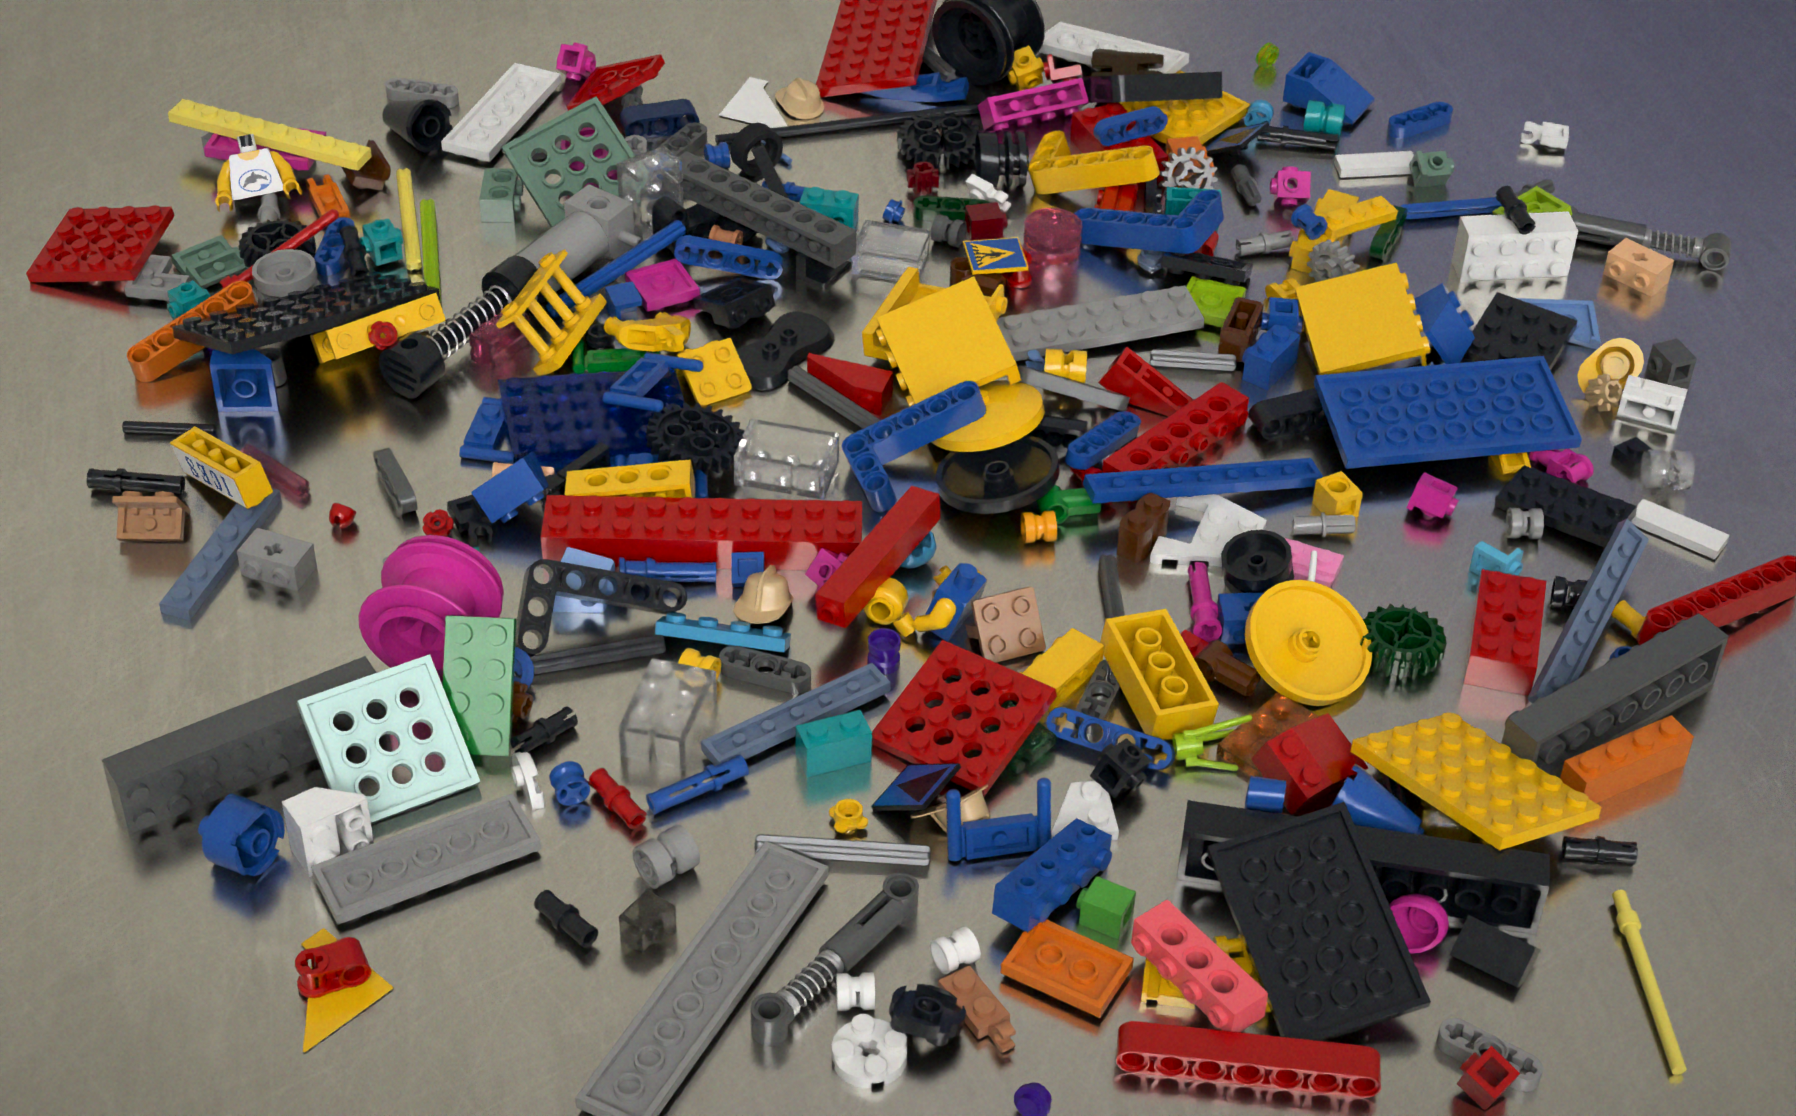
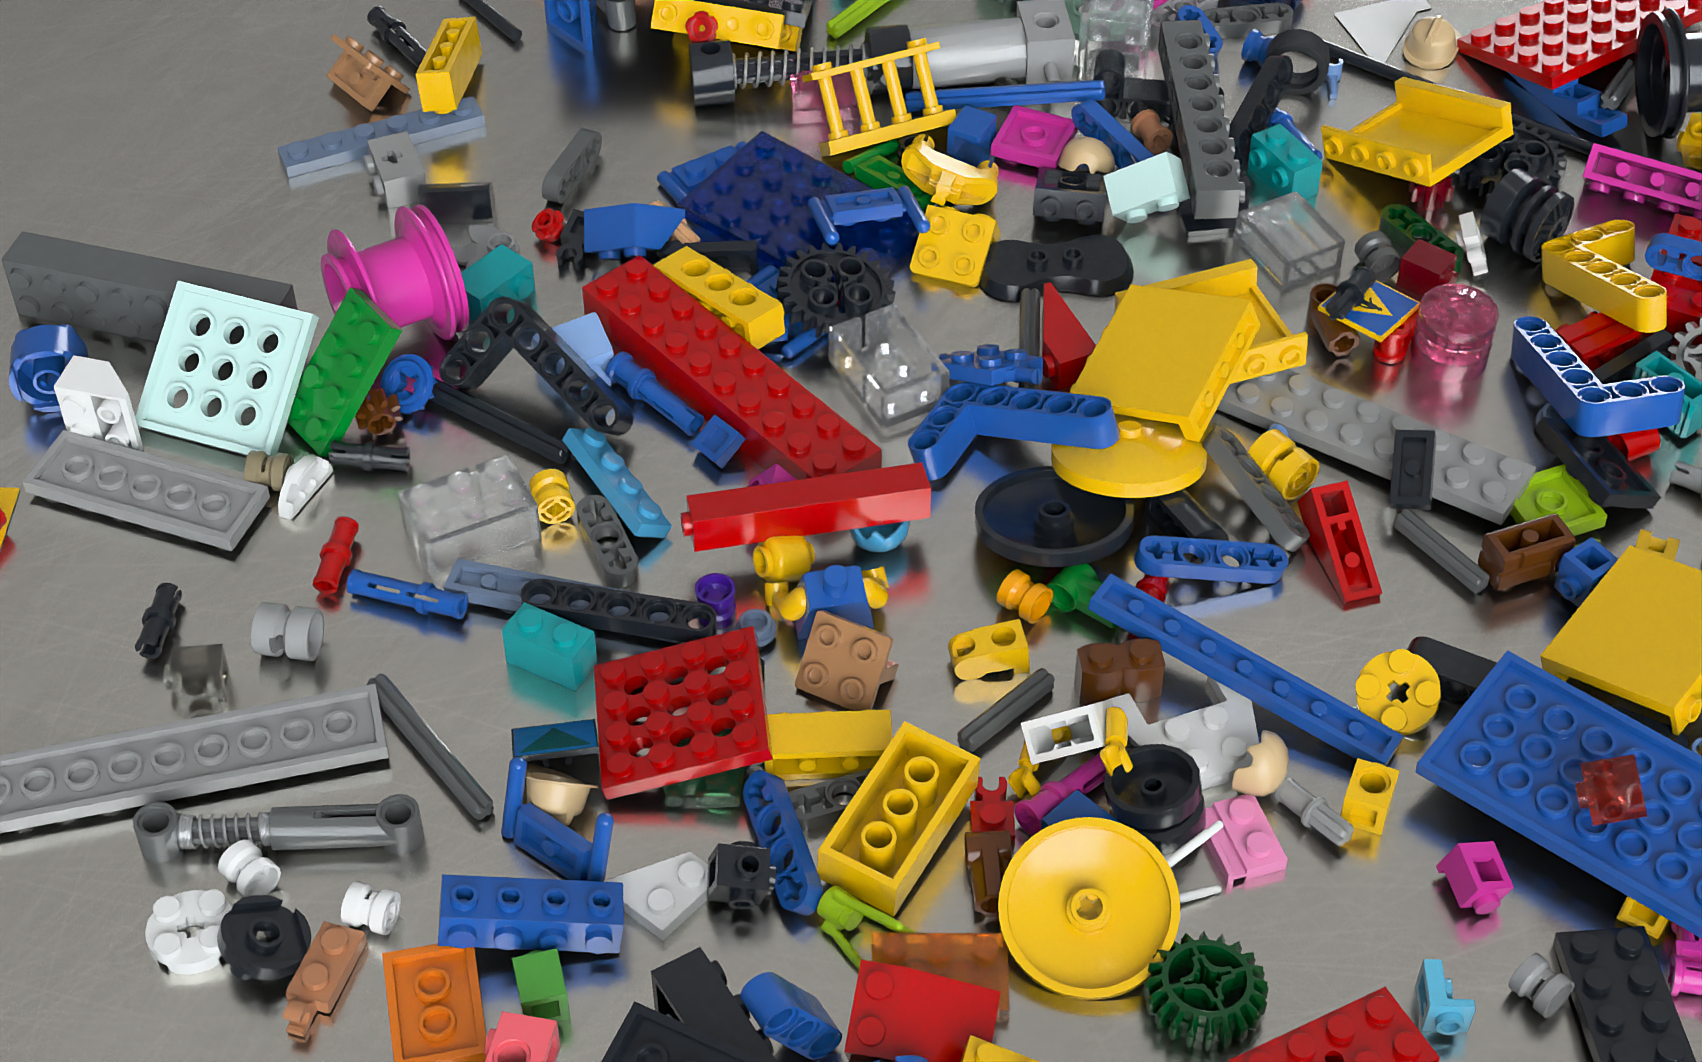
camera: 50 degrees right, 5 degrees up
clear pink axle [240,444,310,497] -> none
red hinge [329,503,356,529] -> none
blue wheel [549,761,590,806] -> none
tan piece [733,565,794,624] -> none
yellow plate [829,799,868,833] -> none
blue plate [882,199,905,225] -> none
red brick [1102,382,1249,473] -> none
blue brick [1242,324,1300,391] -> none
none -> dark tan wheel [244,450,294,491]
none -> black brick [418,182,495,224]
none -> black beam [521,579,717,643]
none -> sand blue plate [735,609,776,647]
none -> blue plate [936,344,1043,386]
none -> yellow leg [947,619,1030,680]
none -> torso [1008,700,1133,799]
none -> tan hair [1057,136,1115,174]
none -> light aqua brick [1103,152,1190,223]
none -> tan hair [1232,730,1289,797]
none -> yellow panel [1321,77,1513,187]
none -> black axle [1325,266,1376,321]
none -> yellow plate [1355,649,1441,735]
none -> black plate [1389,430,1437,510]
none -> clear red brick [1575,754,1647,826]

